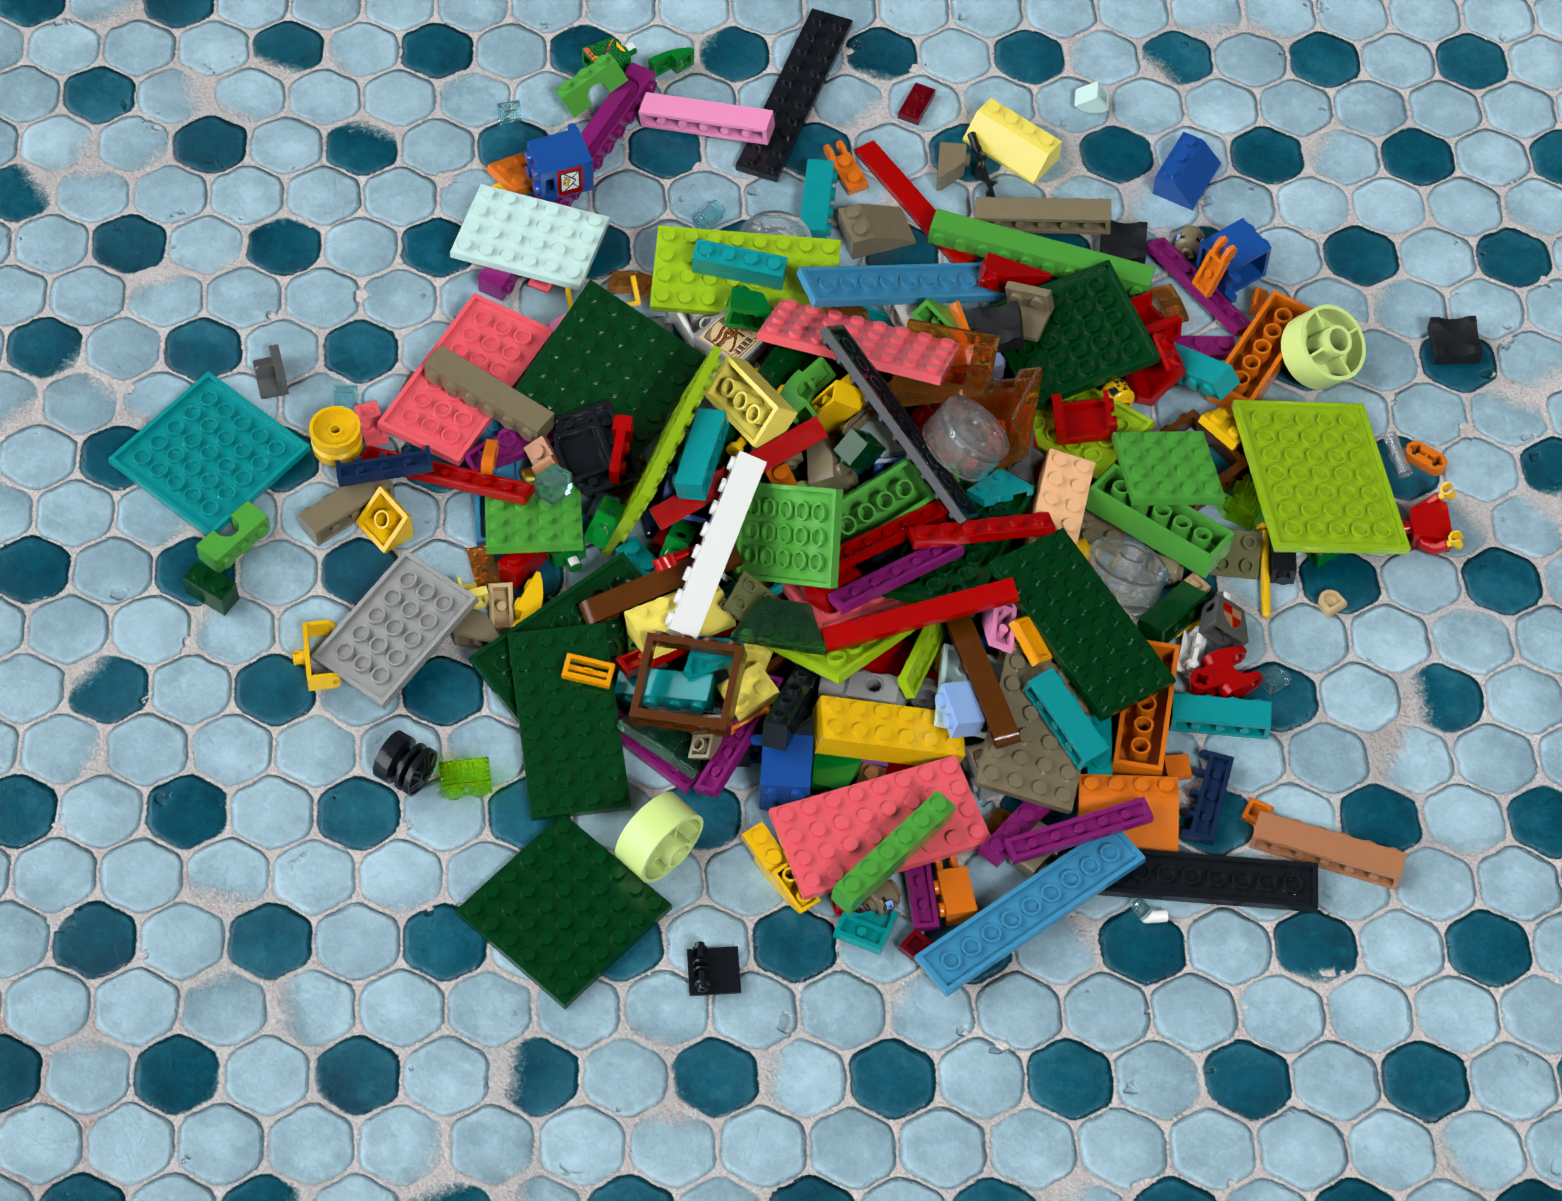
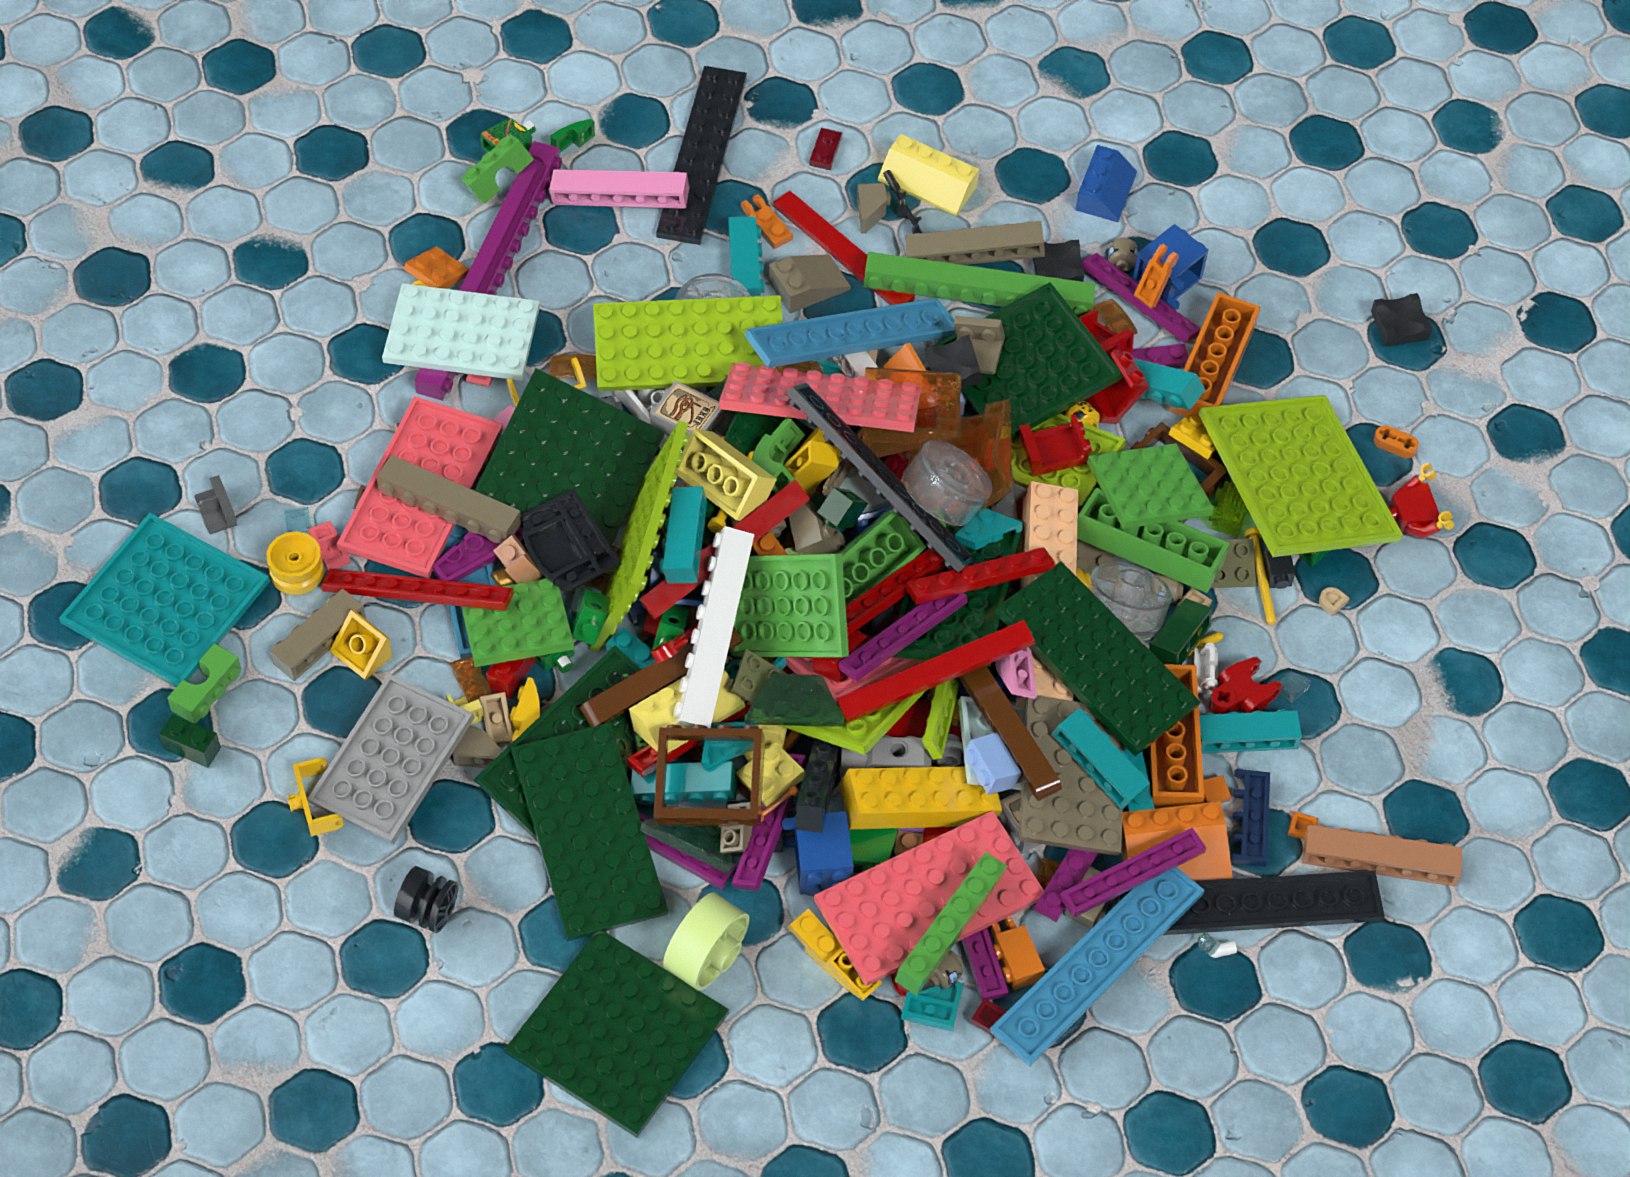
camera: 10 degrees left, 0 degrees up
dark blue hinge [335,445,434,487] -> none
clear neon green brick [439,756,493,800] -> none
orange beam [481,439,499,475] -> none
clear light blue tile [497,100,521,124] -> none
blue container [524,123,594,201] -> none
clear light blue brick [535,463,572,505] -> none
light orange tile [561,653,615,689] -> none
red plate [609,415,634,484] -> none
black hinge [687,941,741,996] -> none
clear light blue brick [692,200,725,229] -> none
teal brick [692,239,788,290] -> none
green torso [724,285,772,332] -> none
bright green slope [911,298,960,339] -> none
red slope [978,252,1052,293] -> none
light orange tile [1009,616,1053,667] -> none
light aqua brick [1075,81,1110,113] -> none
dark grey torso [1199,592,1249,648] -> none
orange piece [1249,286,1269,315] -> none
yellowish green piece [1281,304,1366,390] -> none
clear pin [1383,431,1413,478] -> none

